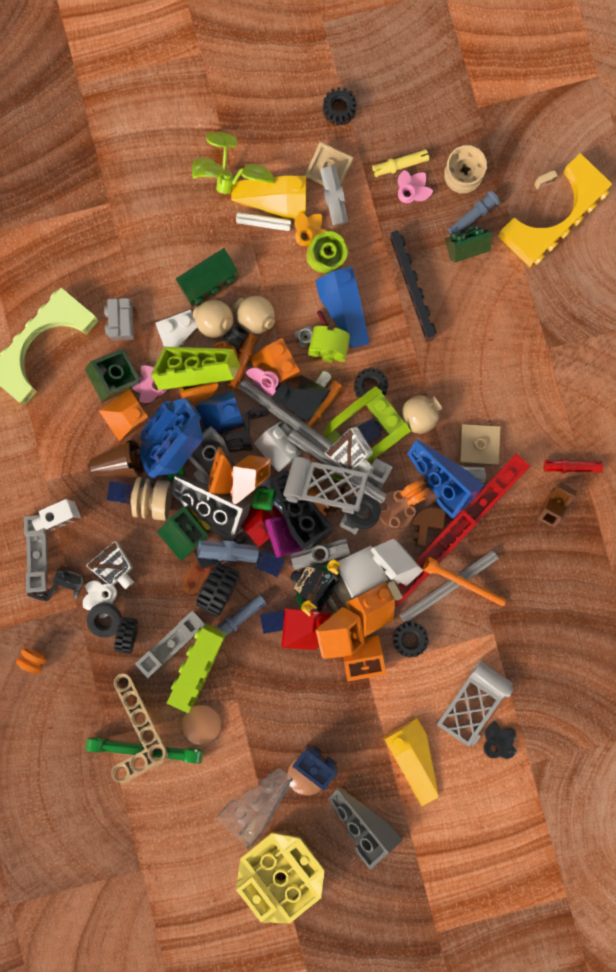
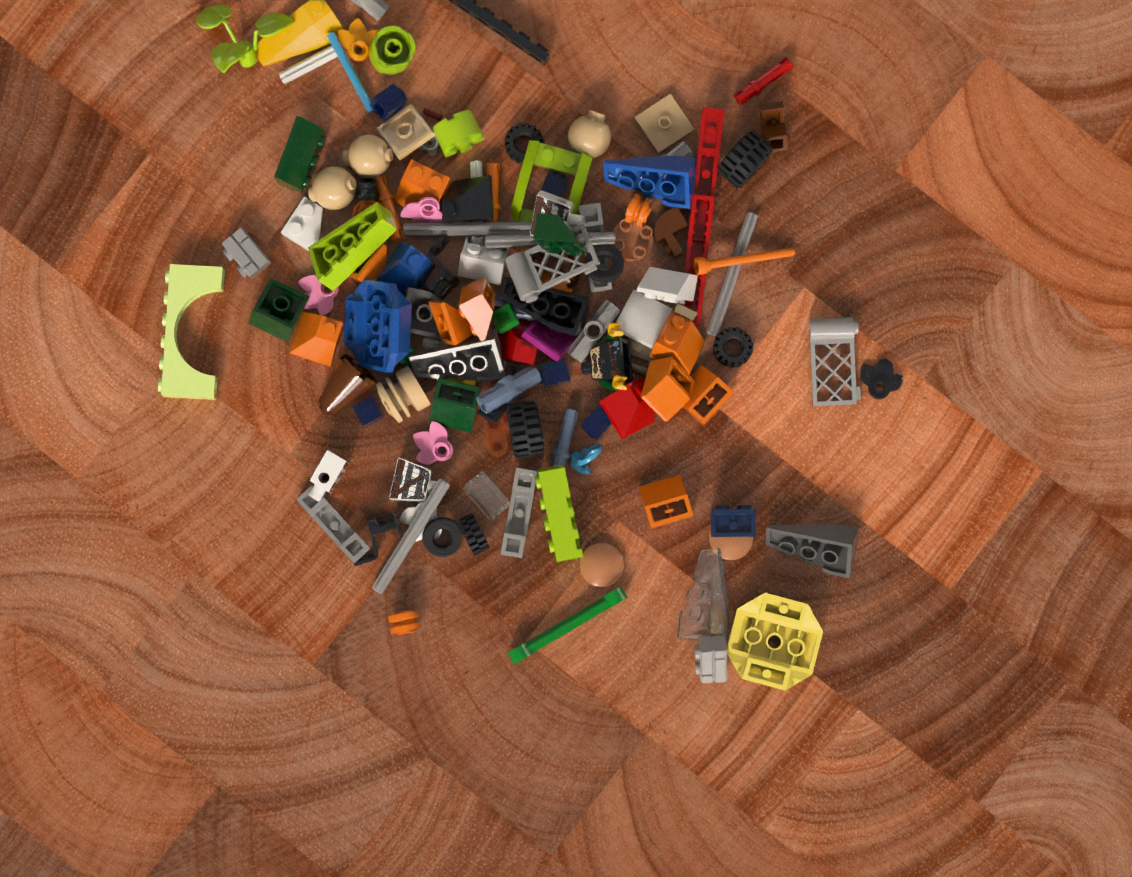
camera: 40 degrees left, 0 degrees up
tan beam [111,674,168,783] -> none
blue wedge [315,267,370,348] -> none
yellow wedge [383,718,439,806] -> none
none -> dark azure bar [326,32,375,113]
none -> clear blue brick [370,83,408,122]
none -> light grey axle [372,478,450,594]
none -> tan plate [376,104,435,160]
none -> bright pink plate [413,421,453,465]
none -> clear hinge [463,471,511,522]
none -> dark green slope [533,213,588,256]
none -> dark azure piece [570,444,603,474]
none -> orange slope [638,475,693,529]
none -> light grey brick [694,635,727,684]
none -> black tyre [717,130,773,189]

